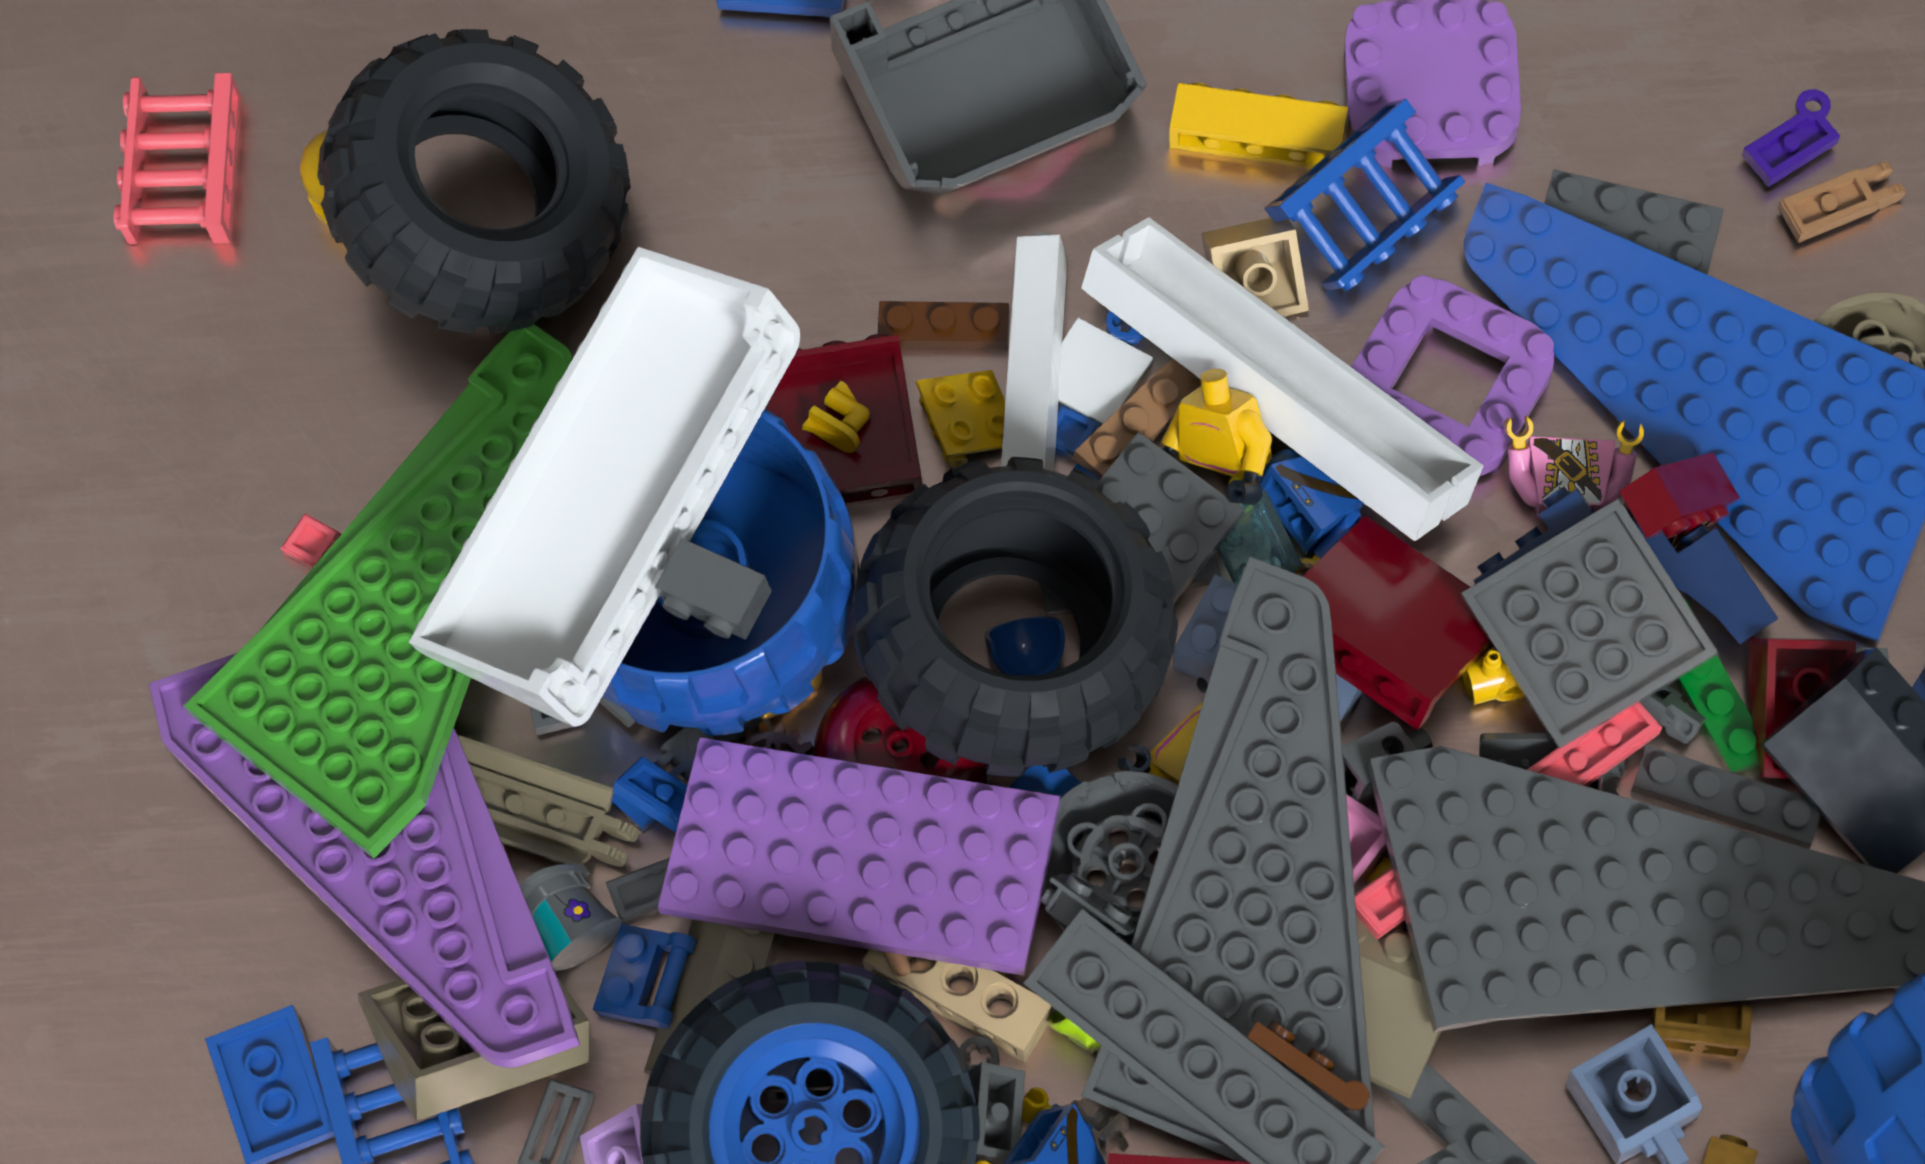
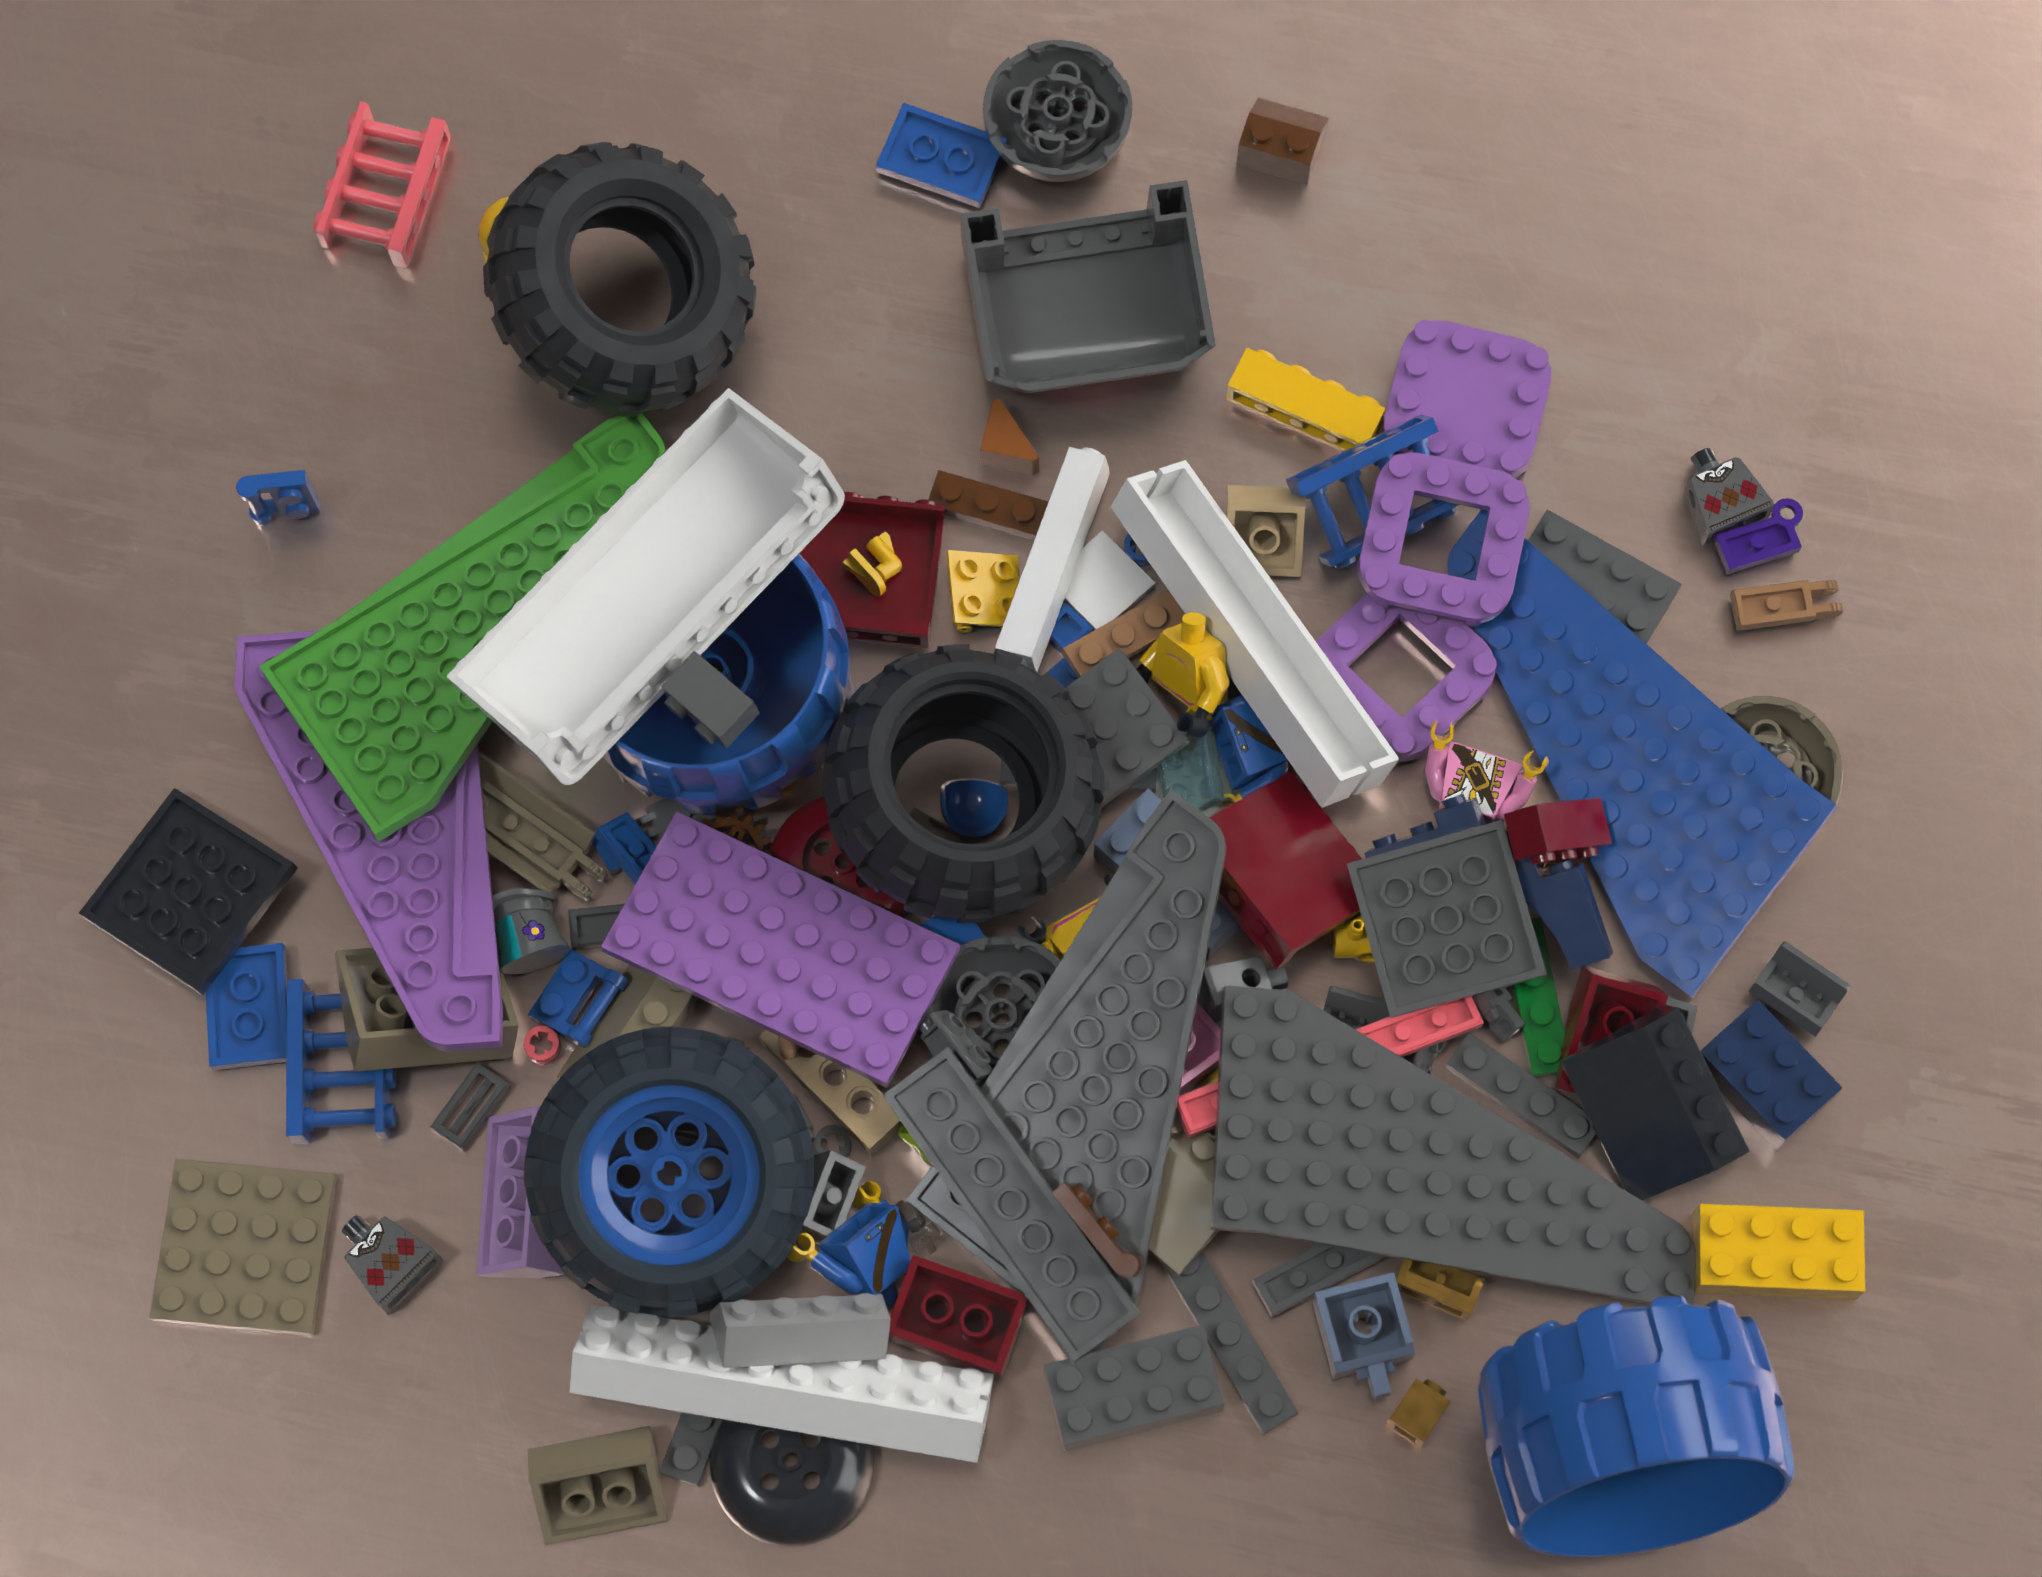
camera: 10 degrees right, 5 degrees up
coral tile [280,513,341,569] -> none
none -> black plate [79,788,298,996]
none -> blue plate [236,470,320,525]
none -> coral bush [523,1026,561,1065]
none -> dark orange slope [980,397,1039,476]
none -> dark grey plate [1252,1244,1388,1318]
none -> medium lavender plate [1357,453,1530,626]
none -> dark grey torso [1685,448,1775,546]

